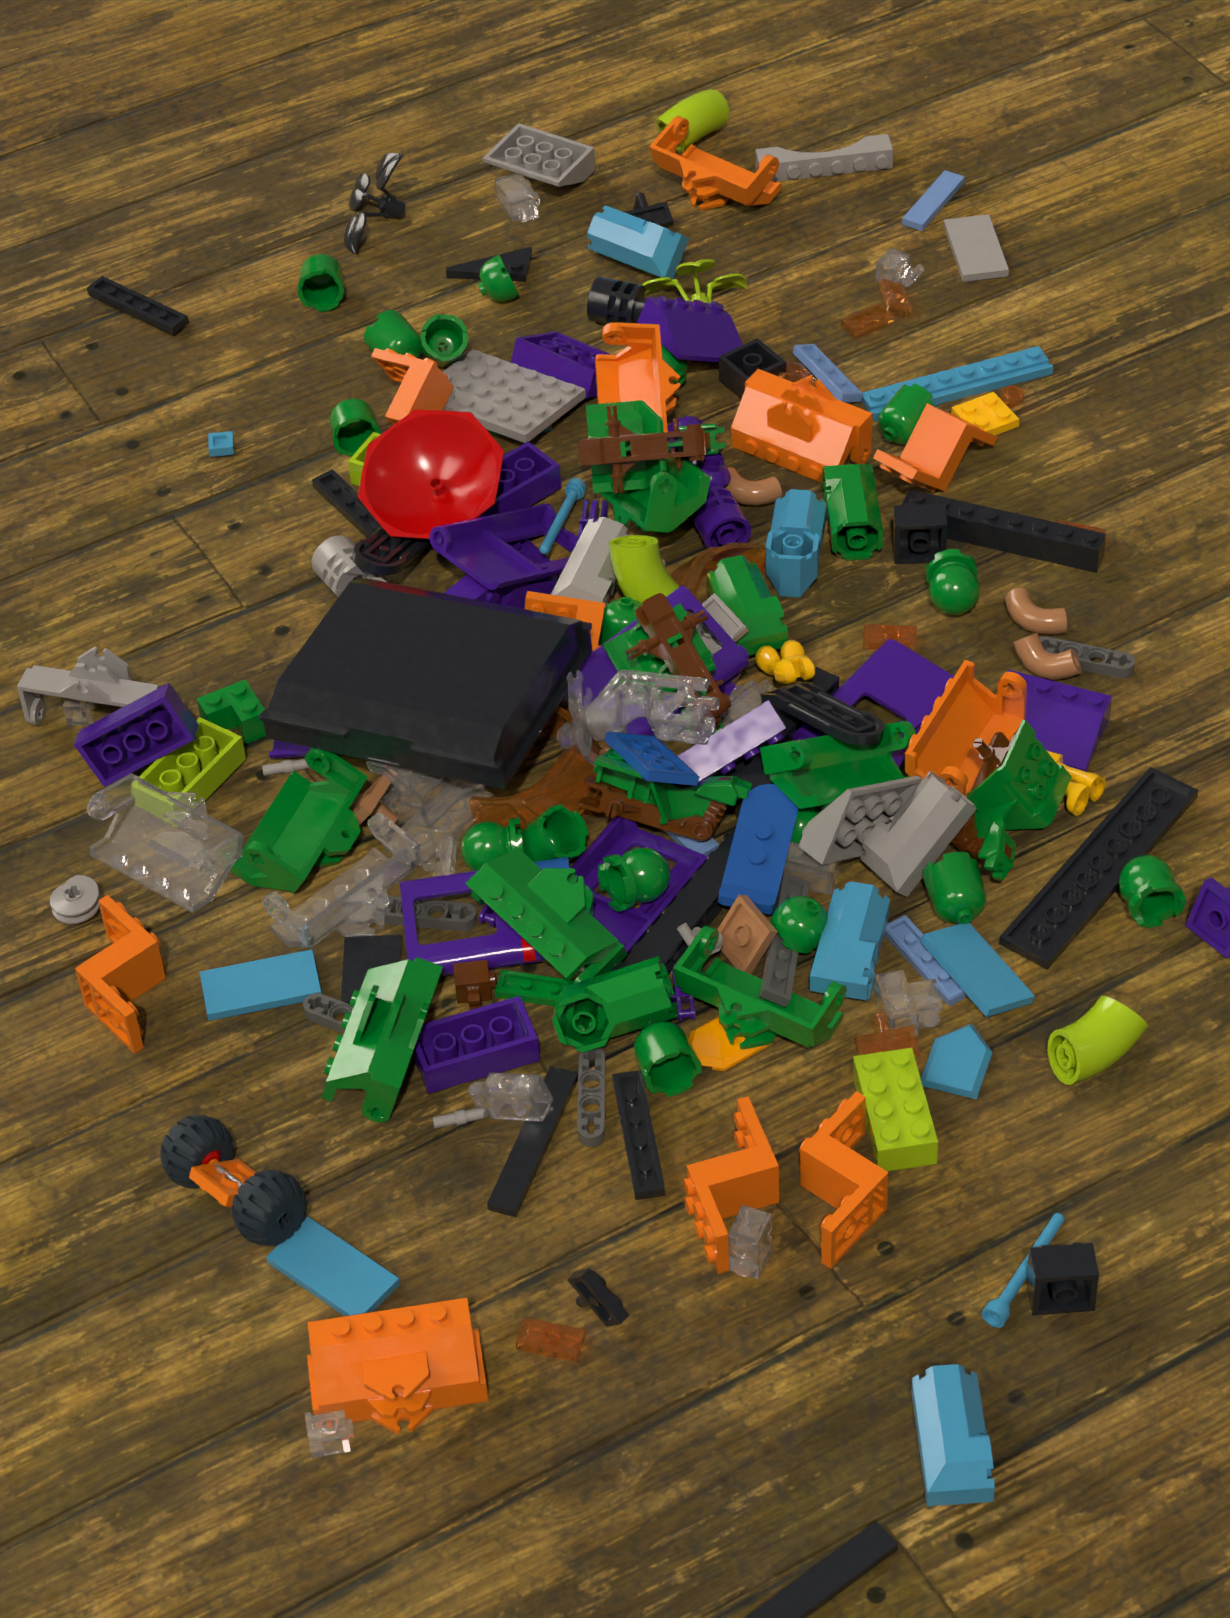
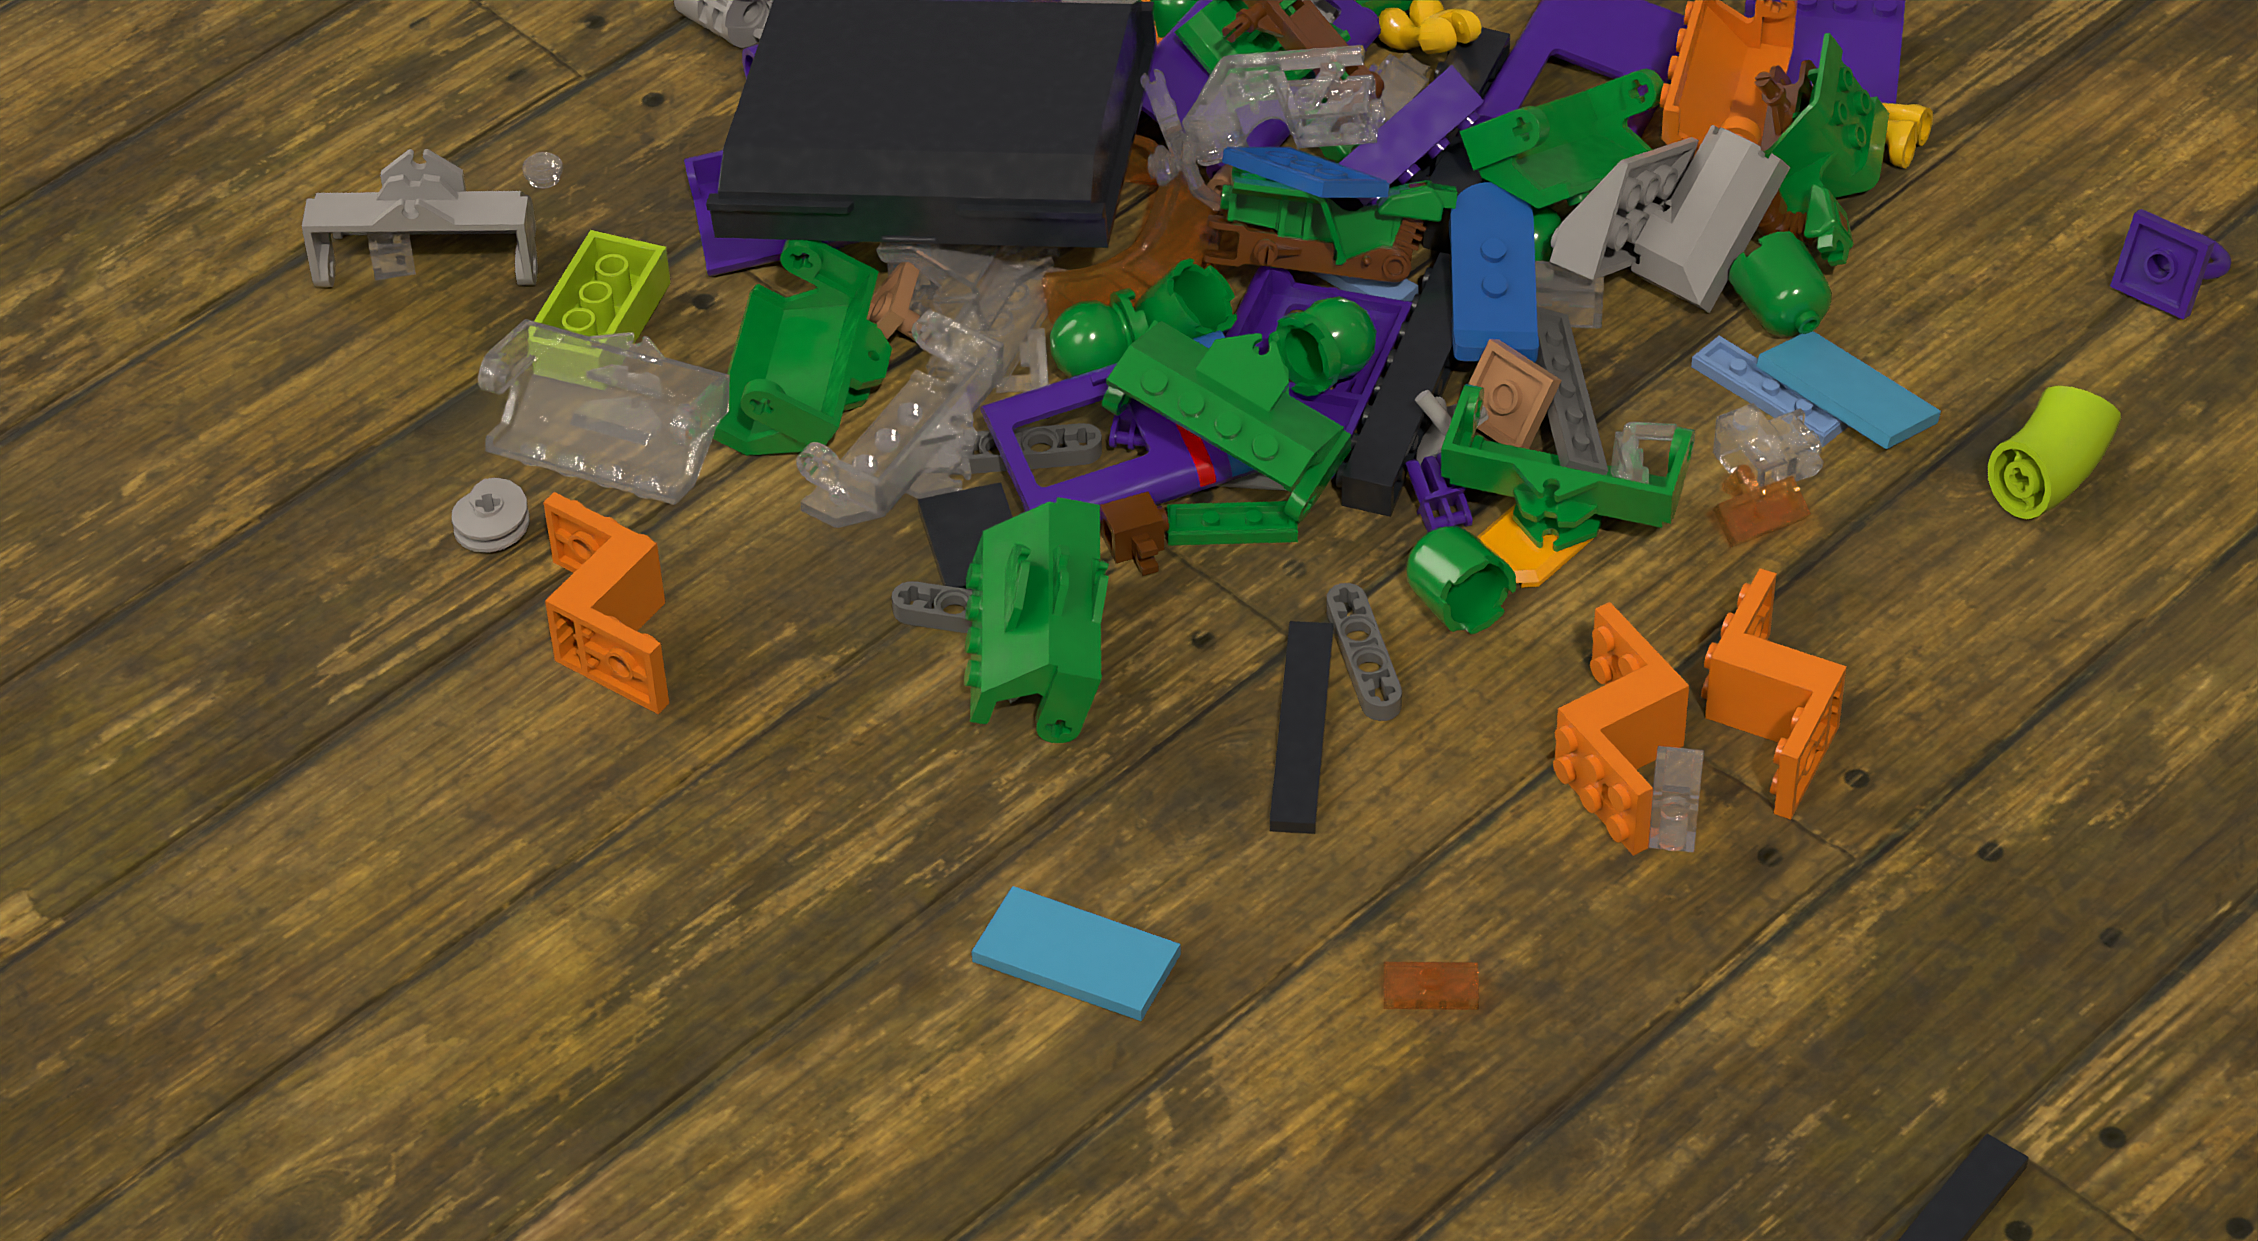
camera: 15 degrees left, 0 degrees up
dark purple brick [74,683,199,787] -> none
black plate [160,1115,307,1246] -> none
green brick [196,680,266,744] -> none
dark azure tile [200,949,322,1021] -> none
light grey piece [262,759,310,776] -> none
clear brick [305,1410,355,1458] -> none
orange piece [307,1298,488,1434] -> none
dark purple brick [412,996,540,1094] -> none
light grey piece [432,1108,489,1129] -> none
clear brick [468,1072,553,1122] -> none
green brick [552,956,678,1053] -> none
black plate [567,1268,629,1327] -> none
black plate [612,1070,665,1200] -> none
black piece [760,682,885,745] -> none
green cylinder [770,895,827,954] -> none
dark azure brick [810,881,890,1000] -> none
lime brick [853,1048,938,1171] -> none
dark azure brick [911,1364,995,1506] -> none
dark azure tile [921,1023,993,1099] -> none
dark azure piece [981,1213,1065,1328] -> none
black plate [999,767,1199,969] -> none
black brick [1026,1243,1099,1316] -> none
green tile [1119,854,1186,928] -> none
none -> clear plate [522,152,563,188]
none -> clear plate [1610,422,1677,484]

